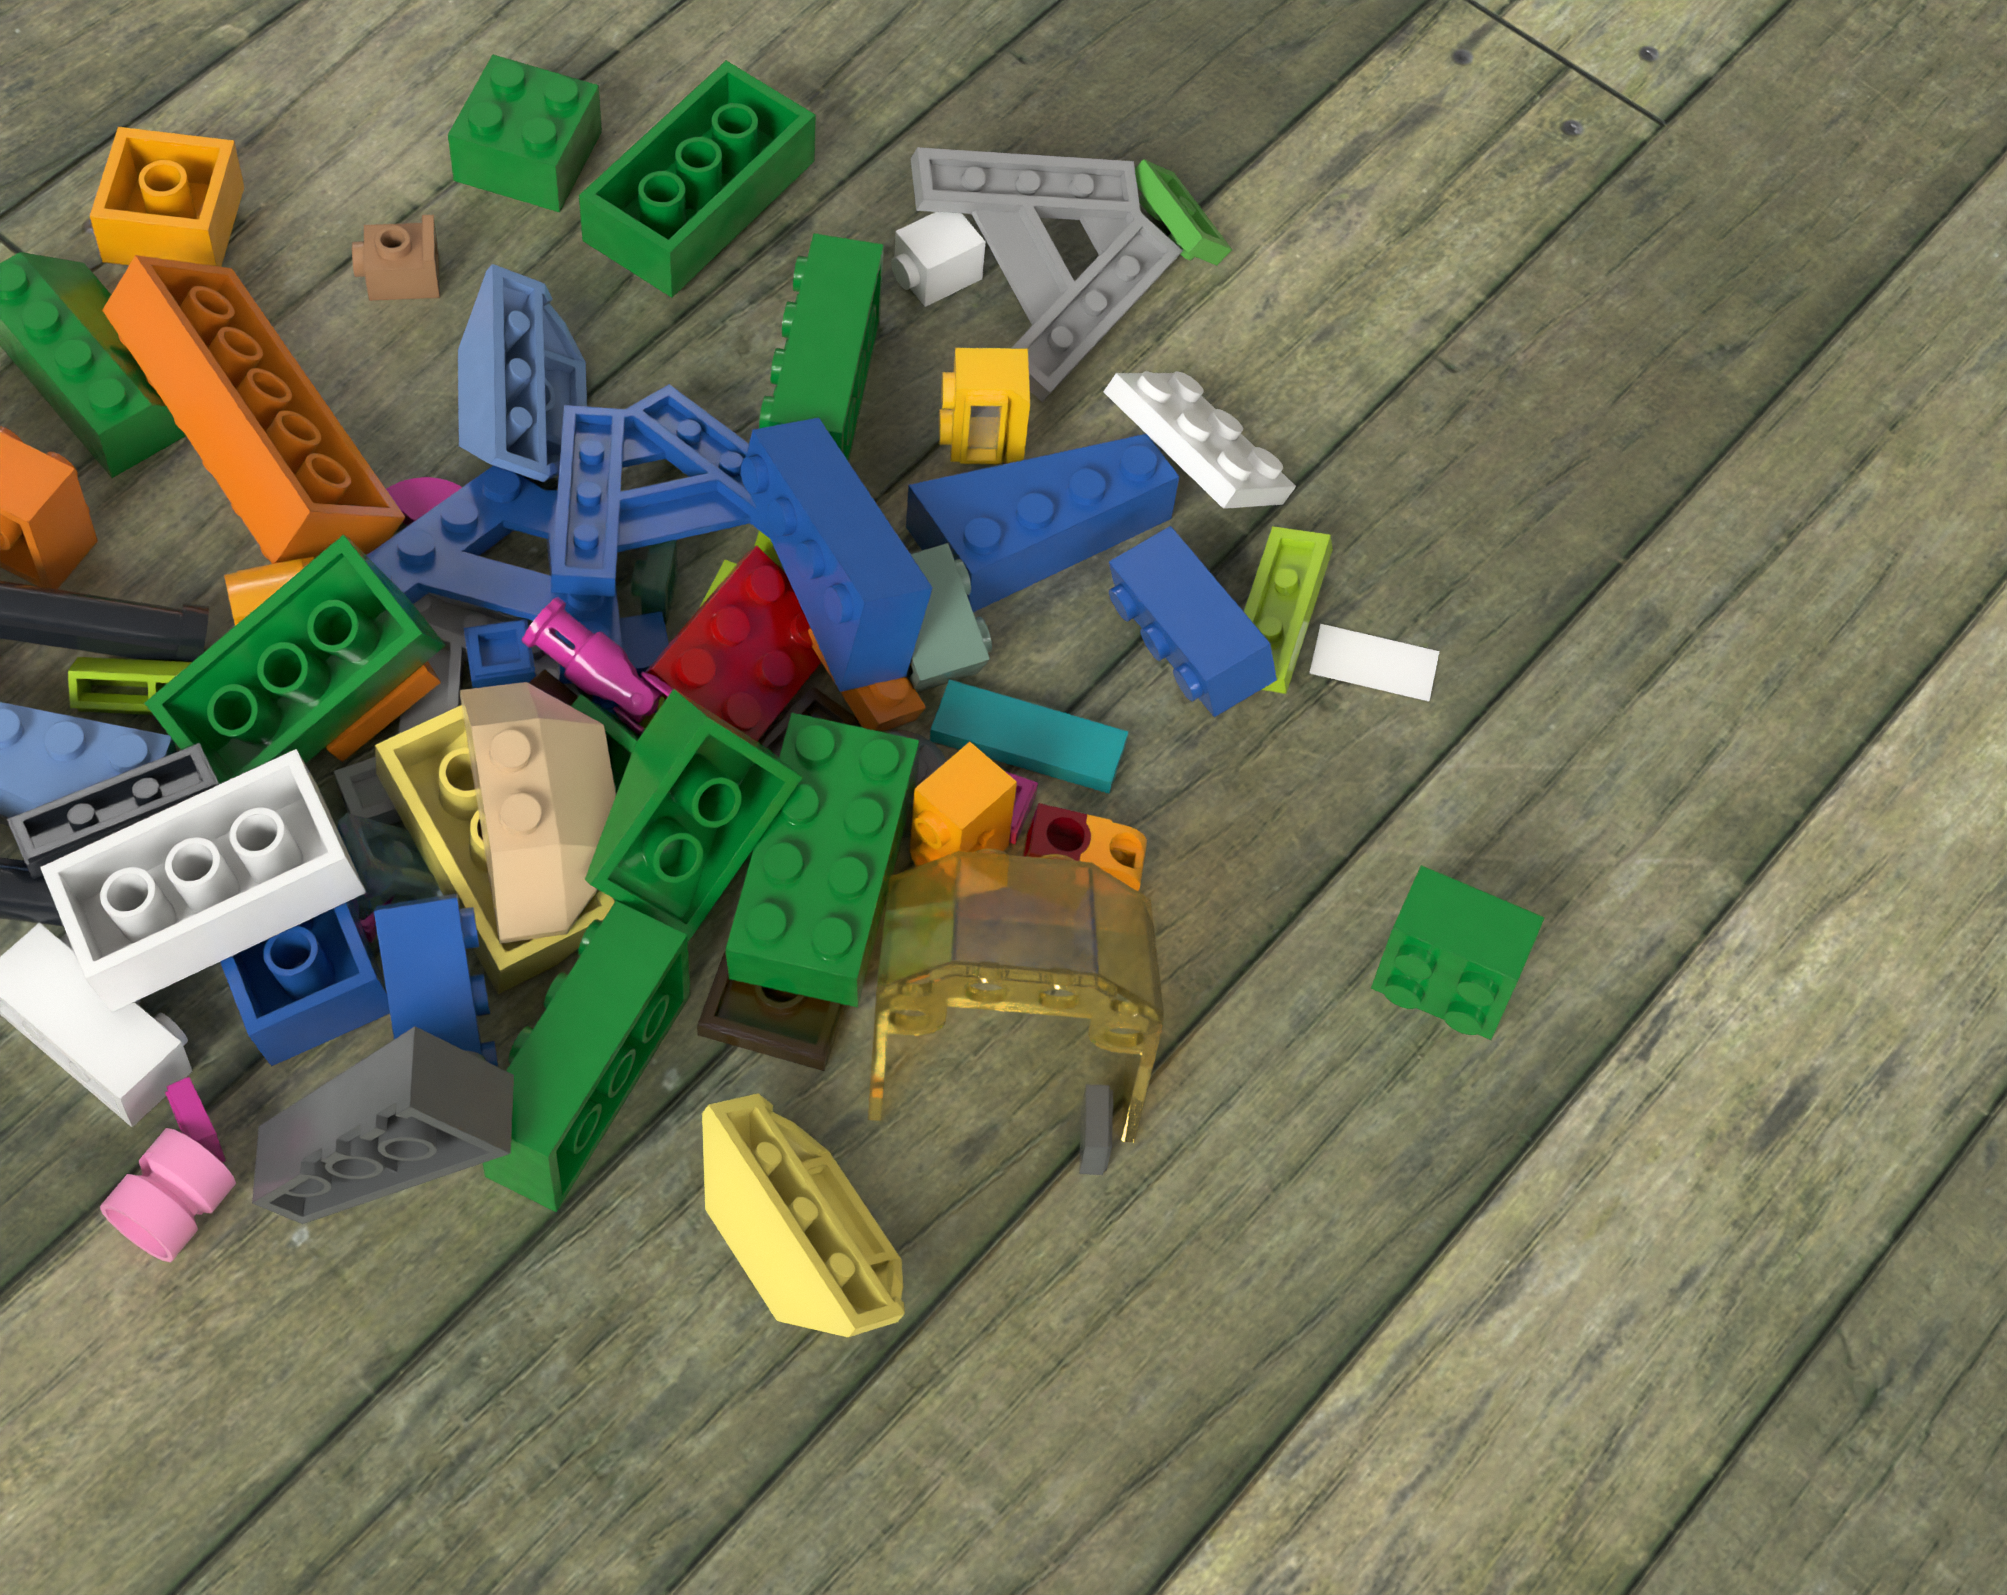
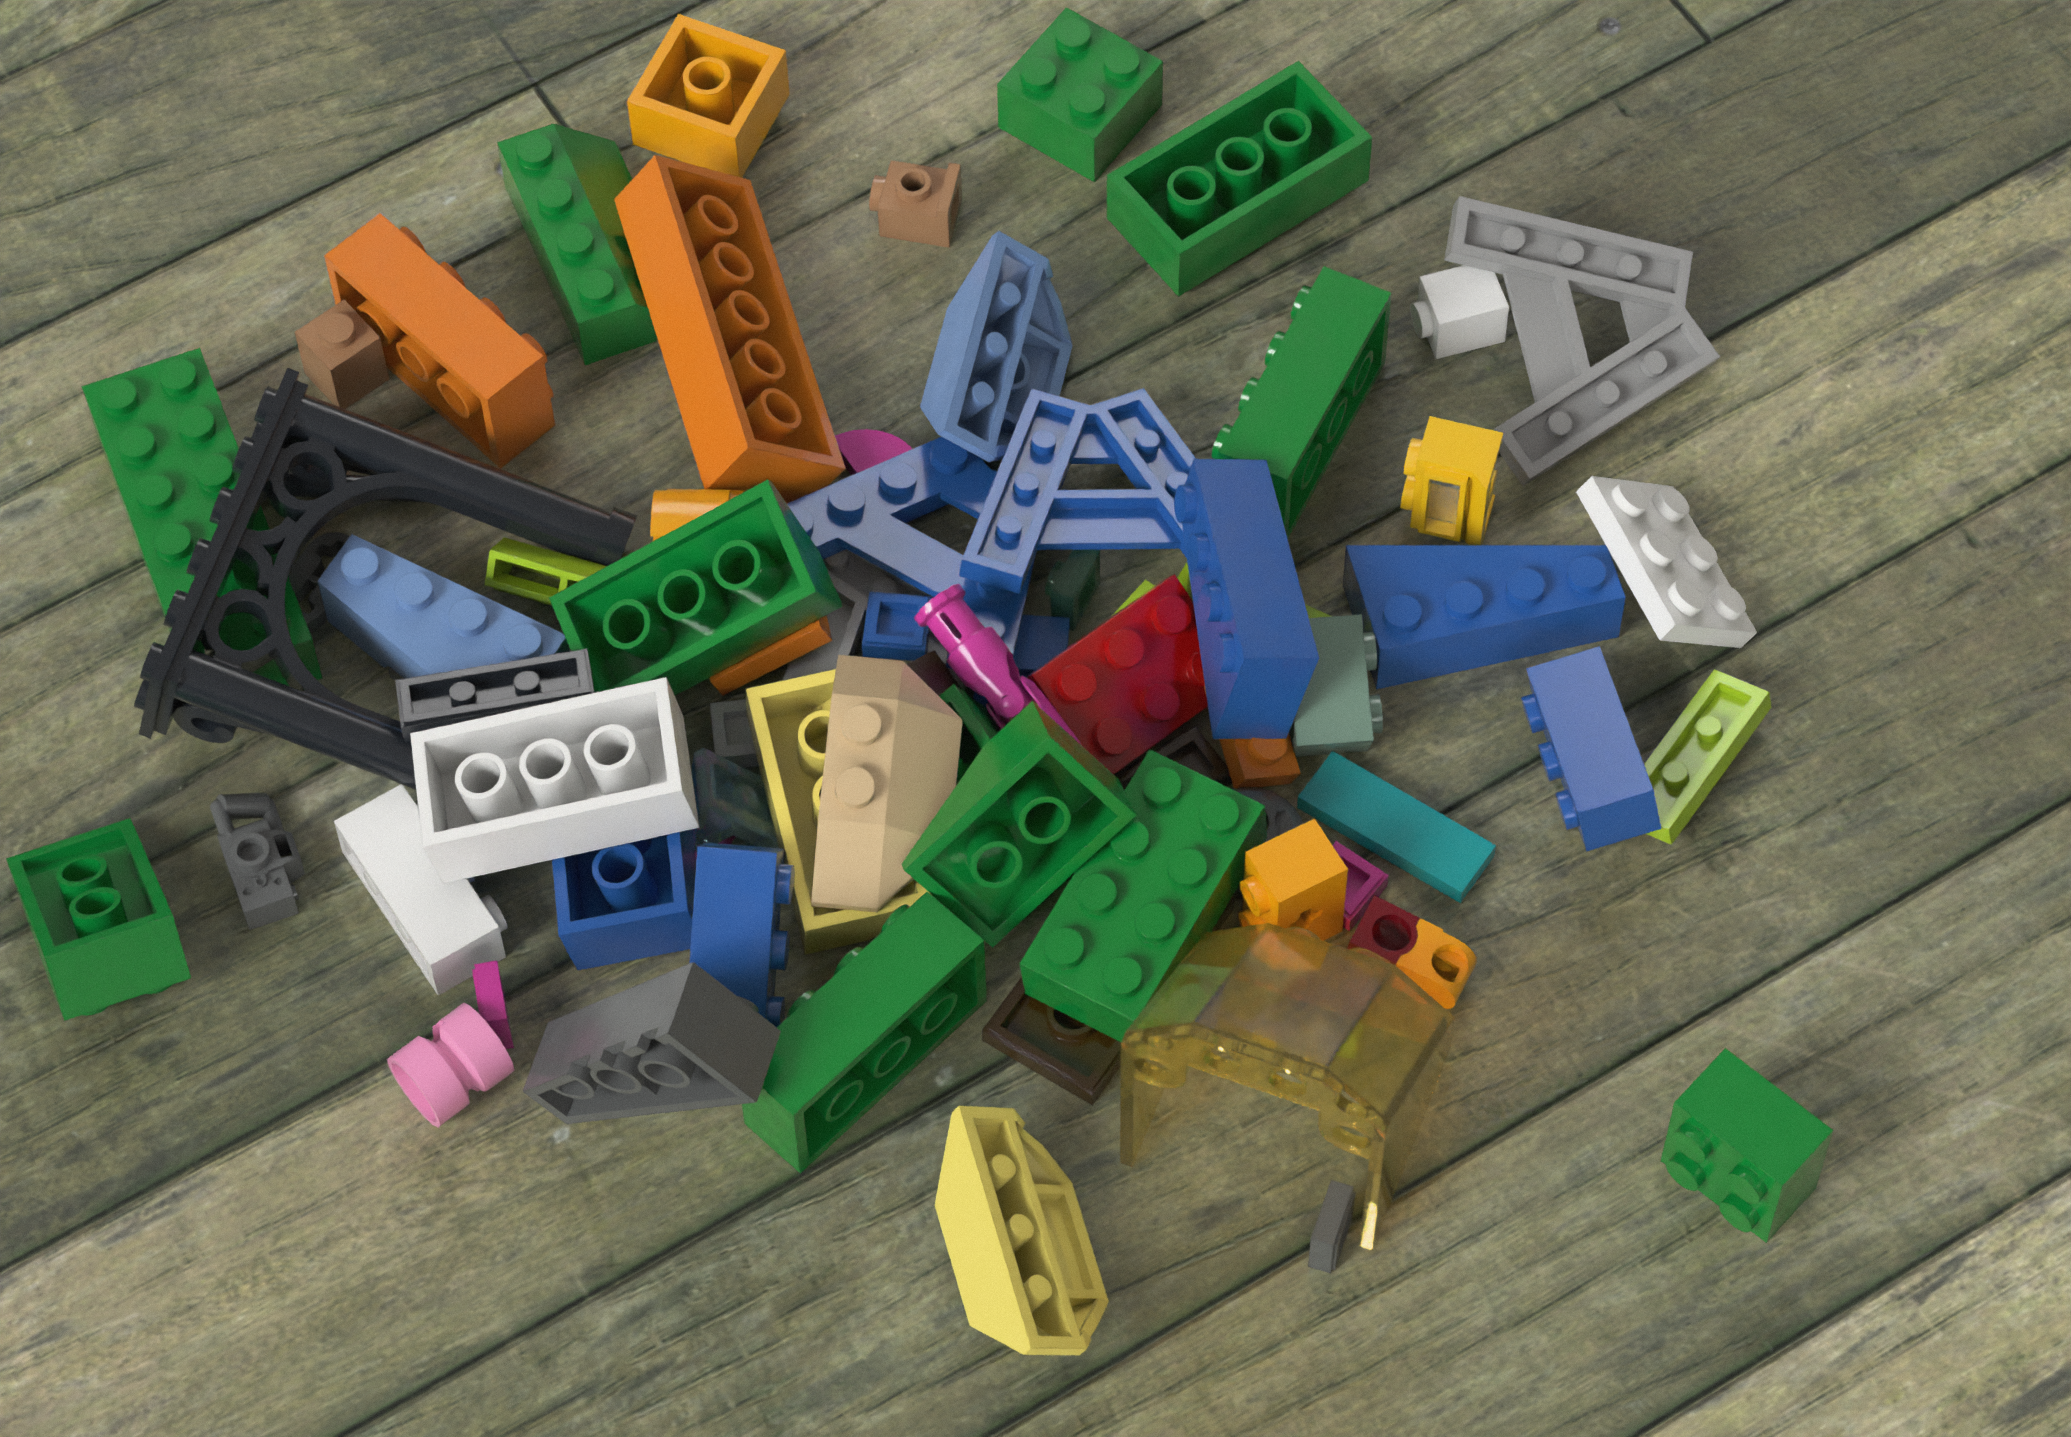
camera: 25 degrees right, 0 degrees up
bright green plate [1135,159,1232,266] -> none
white sticker [1310,624,1440,701] -> none

